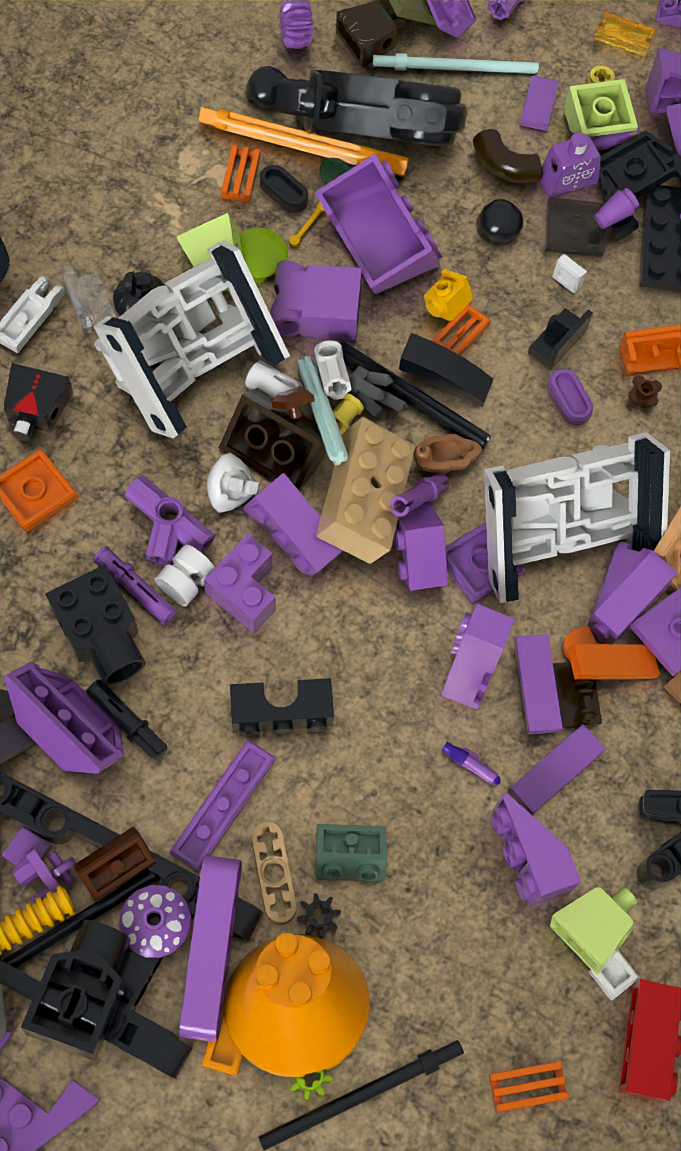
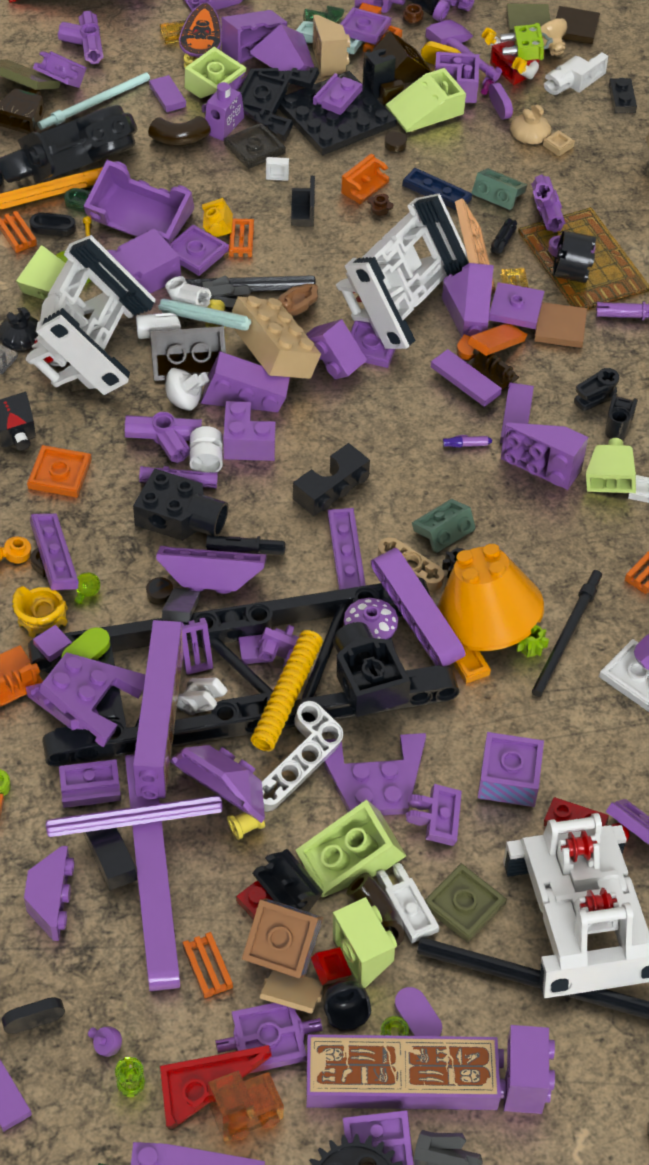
camera: 35 degrees left, 15 degrees down
reddish brown slope [73,827,156,901] -> none
reddish brown piece [271,386,315,419] -> none
medium lavender pin [390,473,449,517] -> none
black slope [399,333,493,406] -> none
medium lavender wedge [441,604,515,710] -> none
black hair [476,199,524,243] -> none
medium lavender tile [548,369,593,425] -> none
medium lavender cone [594,188,639,229] -> none
none -> medium lavender plate [169,225,229,276]
none -> shield [179,2,222,58]

